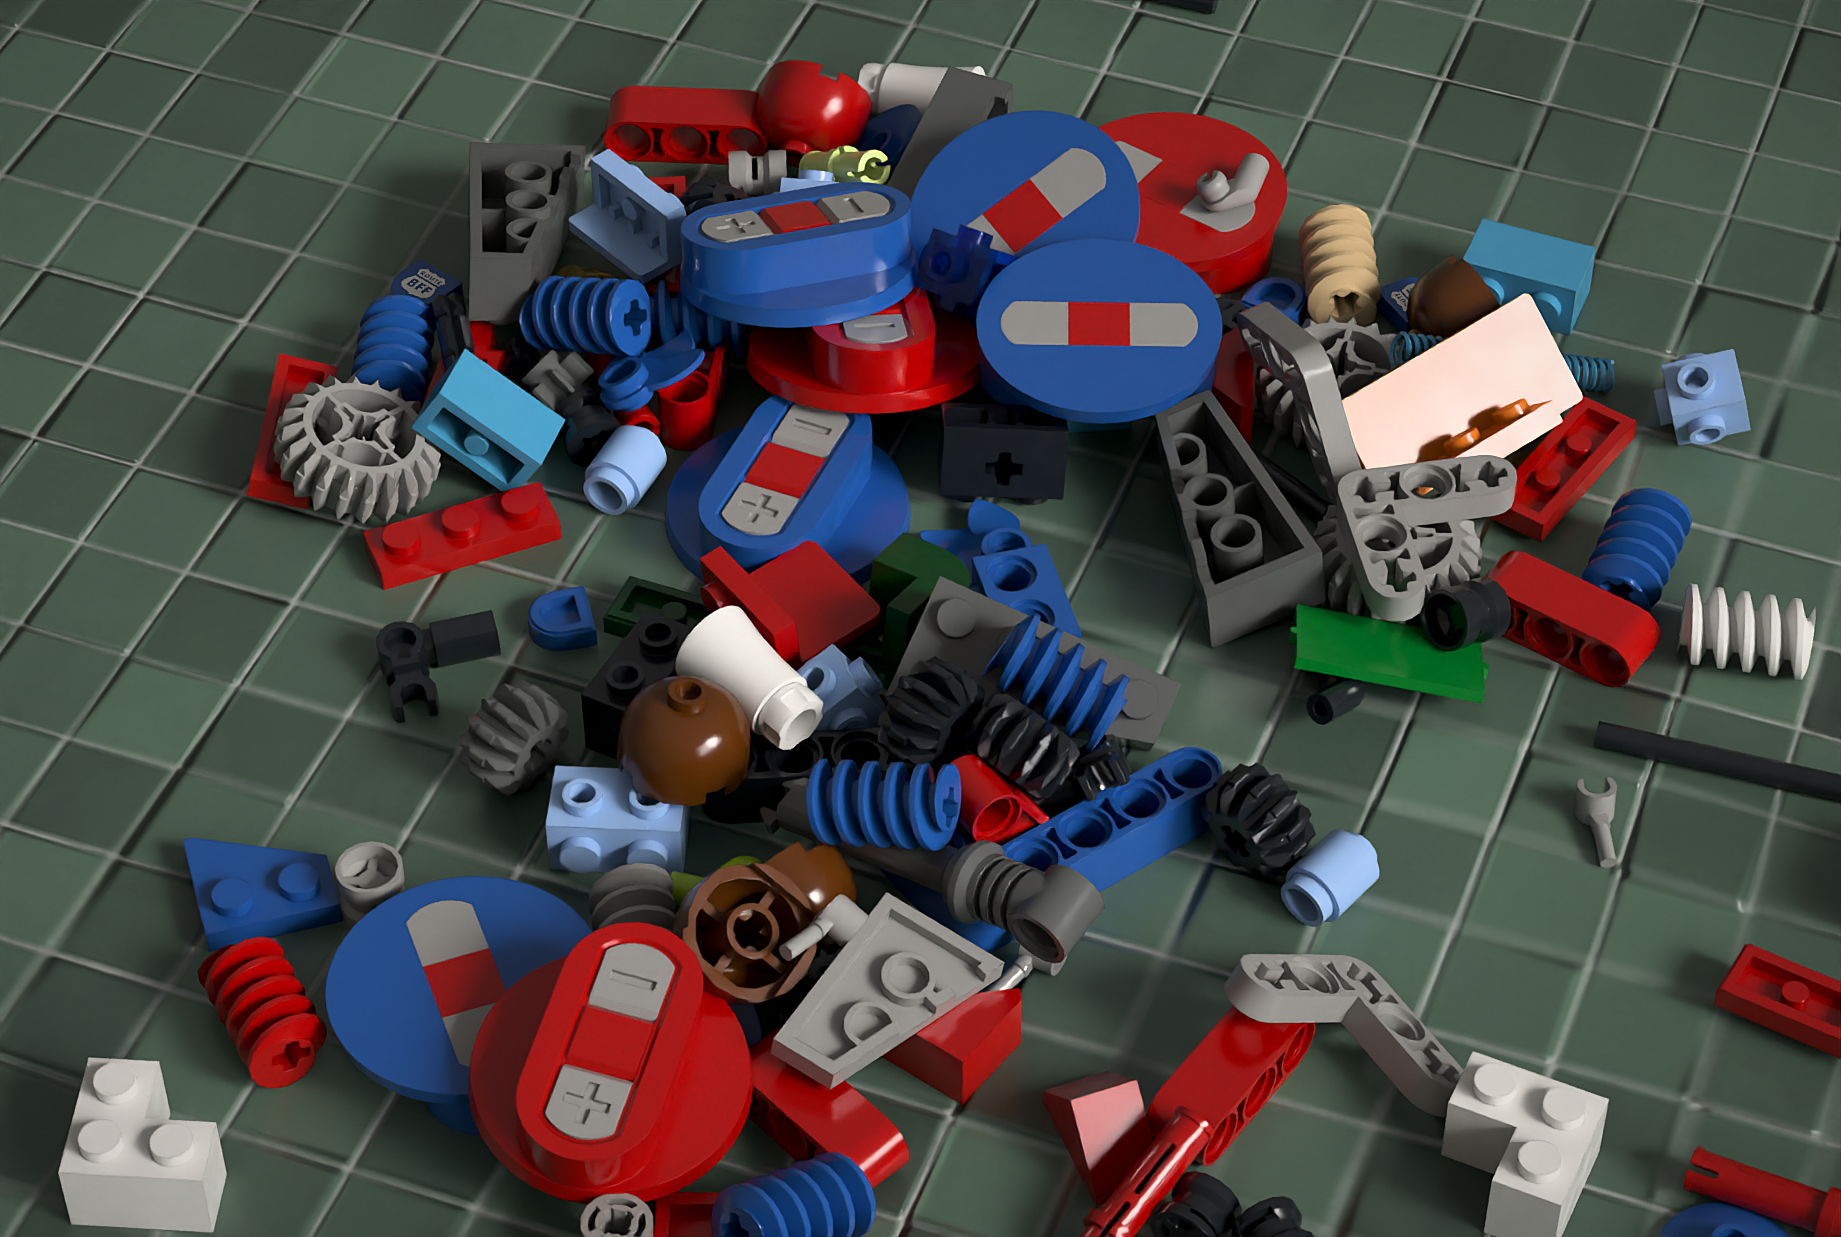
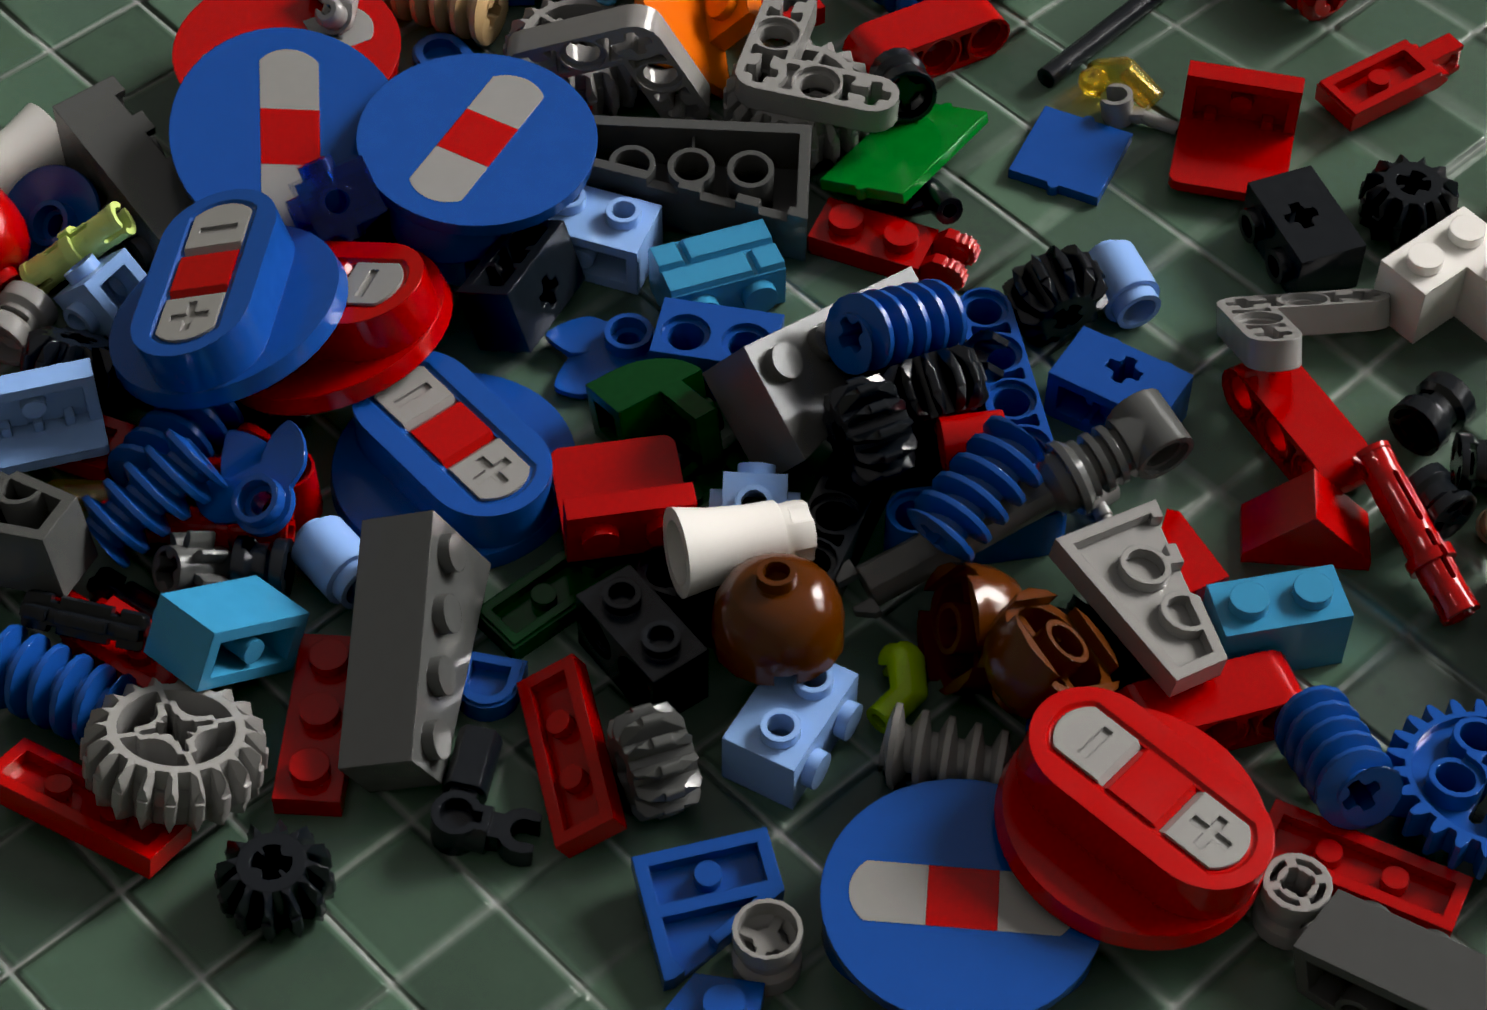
camera: 65 degrees left, 5 degrees up
light grey hand [779,894,868,961] -> none
none -> black gear [214,818,336,944]
none -> dark grey wedge [338,510,491,793]
none -> red plate [516,653,628,859]
none -> light blue brick [548,185,663,295]
none -> blue wing [631,827,785,991]
none -> dark azure brick [648,218,786,312]
none -> red hinge [807,197,981,291]
none -> blue piece [1008,106,1133,206]
none -> blue brick [1044,326,1194,435]
none -> clear yellow arm [1078,56,1165,111]
none -> red bracket [1168,60,1305,201]
none -> dark azure brick [1203,564,1354,671]
none -> black brick [1238,165,1367,293]
none -> black gear [1358,154,1459,250]
none -> black wheel [1388,371,1477,456]

